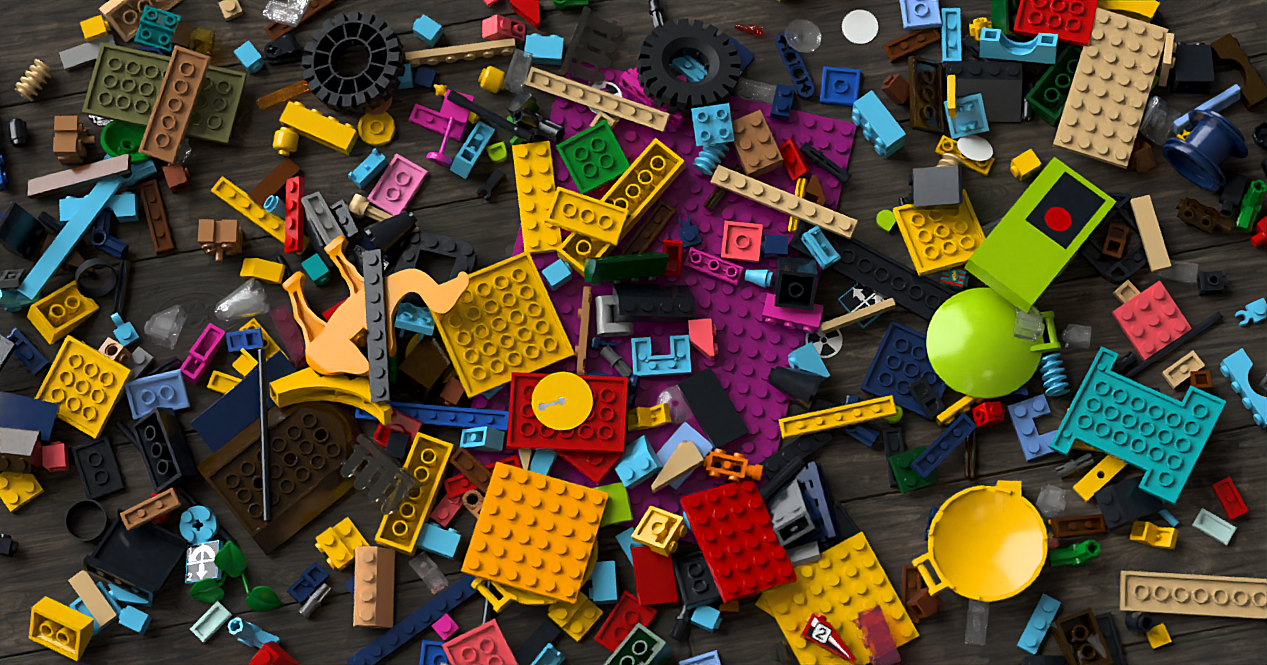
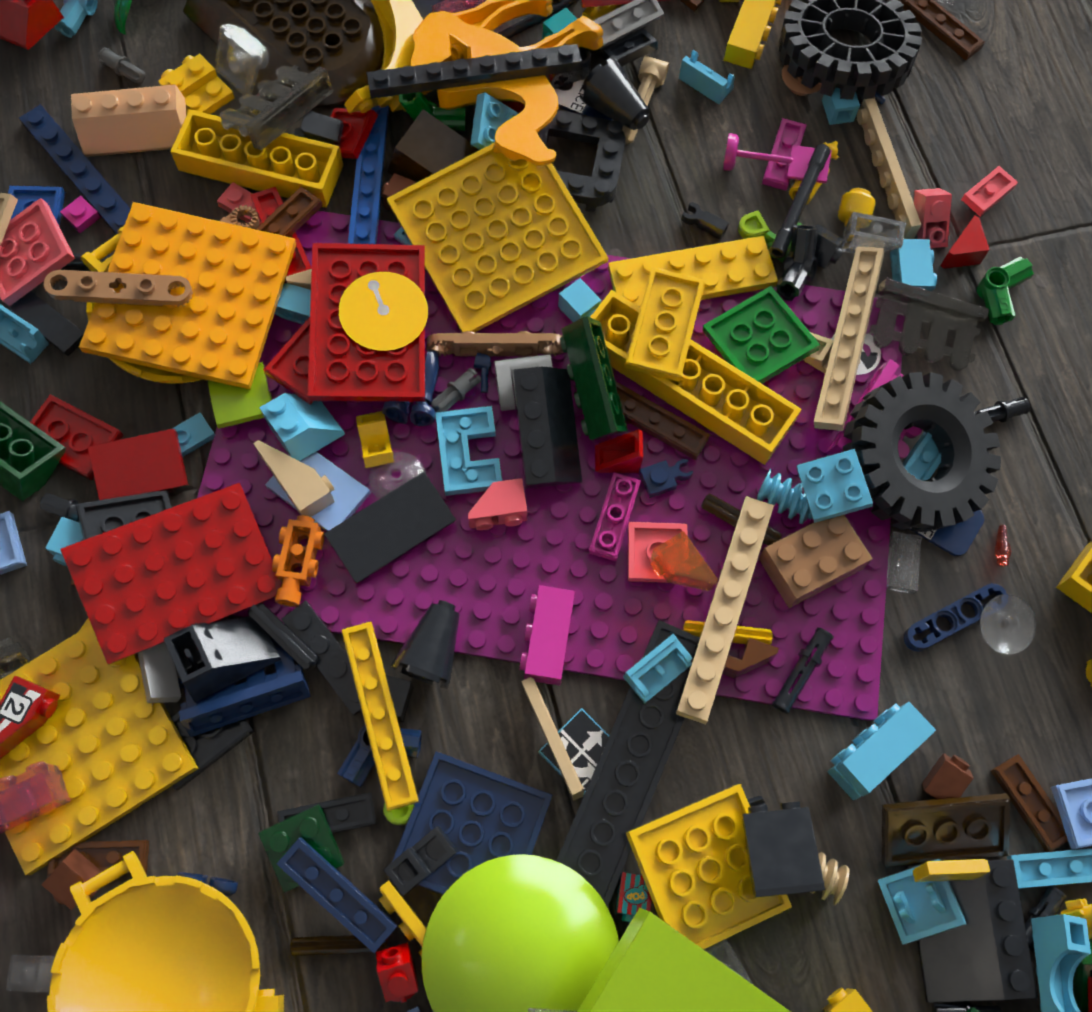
camera: 75 degrees right, 5 degrees down
dark blue slope [287,562,329,605] -> none
yellow tile [358,111,396,147] -> none
bright pink tile [367,153,429,216] -> none
clear slope [408,551,449,595] -> none
medium azure brick [413,14,443,47] -> none
dark blue tile [413,66,437,90] -> none
medium azure brick [416,522,463,561] -> none
medium azure slope [450,121,495,179] -> none
medium azure slope [460,426,505,452] -> none
yellow plate [548,591,604,642] -> none
medium azure brick [588,561,618,604] -> none
yellow plate [631,505,687,557] -> none
medium azure cone [745,269,774,288] -> none
dark blue brick [761,235,788,259] -> none
dark blue plate [770,84,795,121] -> none
black slope [774,255,818,311] -> none
red plate [778,138,810,181] -> none
medium azure slope [788,342,830,381] -> none
sticker [805,322,843,358] -> none
blue tile [820,66,861,107] -> none
white sticker [842,10,878,44] -> none
lime tile [876,210,897,233] -> none
yellow tile [935,135,995,176] -> none
white sticker [957,135,993,161] -> none
none -> medium nougat piece [44,270,193,307]
none -> clear slope [214,24,269,100]
none -> clear orange slope [651,531,718,591]

